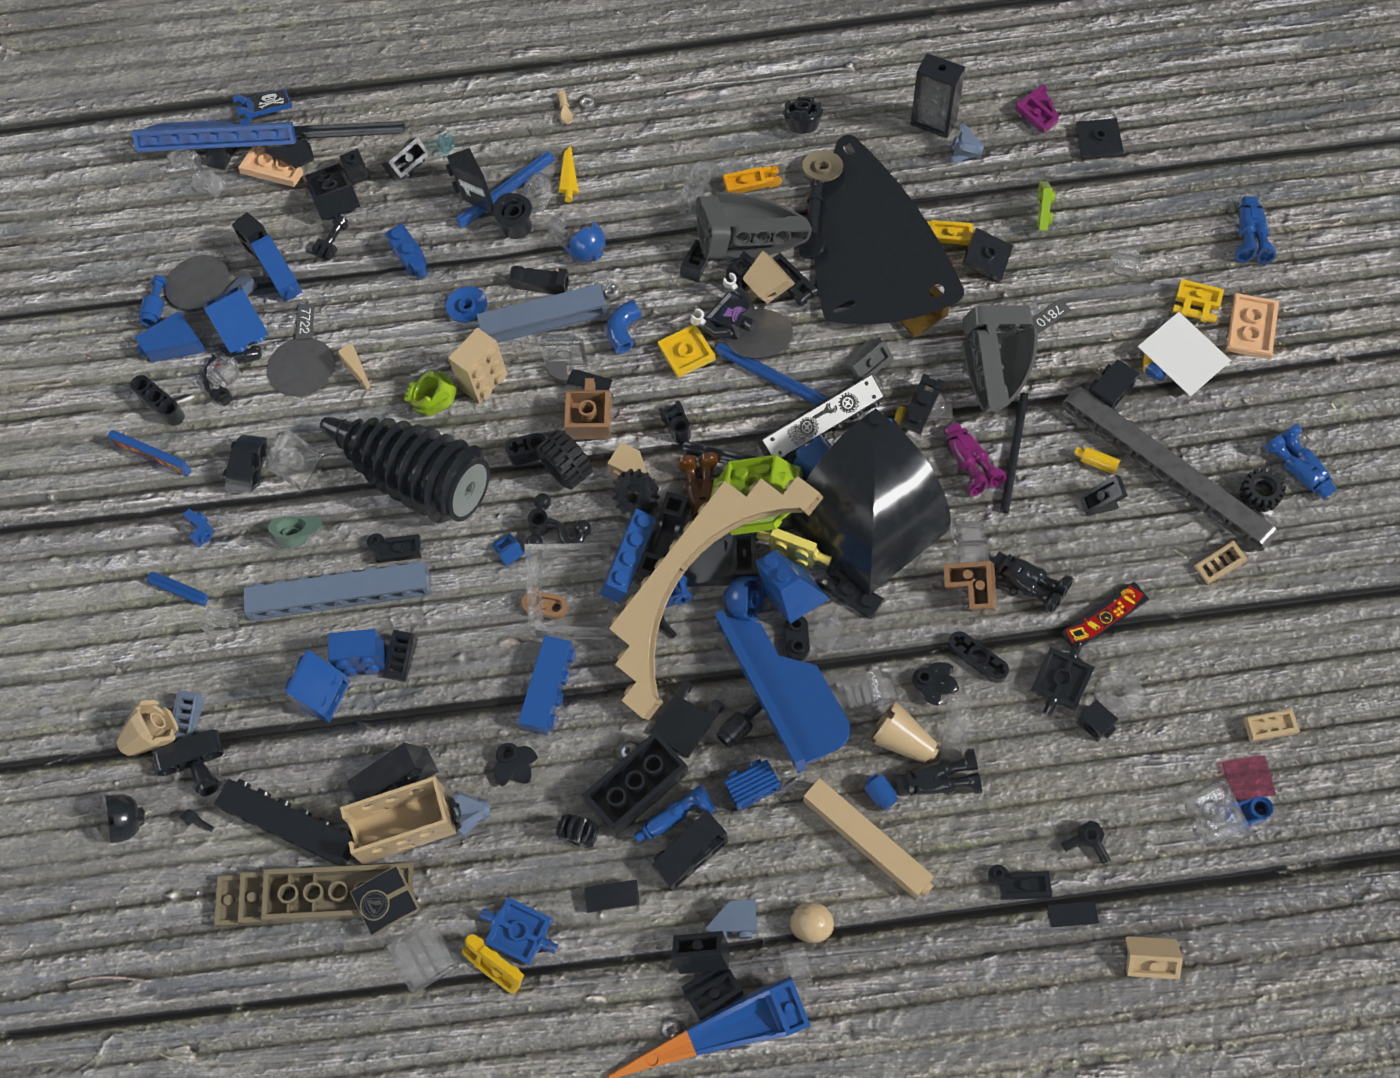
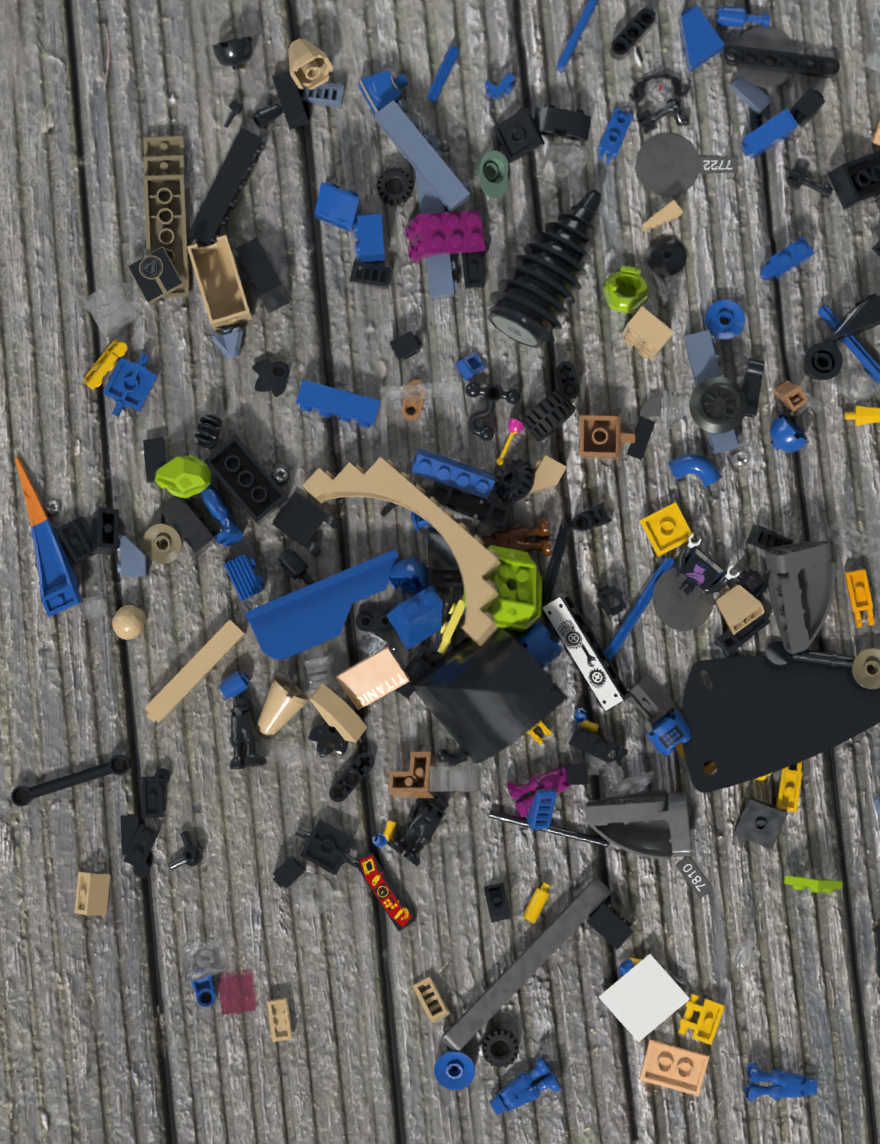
camera: 80 degrees right, 20 degrees up
blue slope [203,285,269,354] -> none
none -> black piece [11,754,131,807]
none -> black hinge [123,823,159,878]
none -> dark tan dish [143,523,182,564]
none -> lime helmet [155,455,211,498]
none -> tan slope [309,683,367,742]
none -> light nougat tile [336,646,410,710]
none -> blue torso [358,71,409,116]
none -> arm [372,820,397,847]
none -> sand blue brick [375,100,471,212]
none -> black tyre [377,167,413,206]
none -> black brick [389,331,422,363]
none -> magenta bracket [405,210,486,263]
none -> blue dish [434,1051,475,1090]
none -> black arm [437,749,468,767]
none -> black plate [493,108,545,163]
none -> hinge [496,418,524,466]
none -> blue slope [526,789,557,830]
none -> black tile [566,764,588,785]
none -> black window [596,585,627,619]
none -> blue hinge [598,107,634,164]
none -> clear bracket [602,761,655,797]
none -> black hinge [636,99,681,135]
none -> blue brick [645,709,692,756]
none -> black dish [646,236,687,277]
none -> pearl dark grey wheel [689,377,747,434]
none -> black beam [722,45,840,78]
none -> medium nougat leg [774,380,808,412]

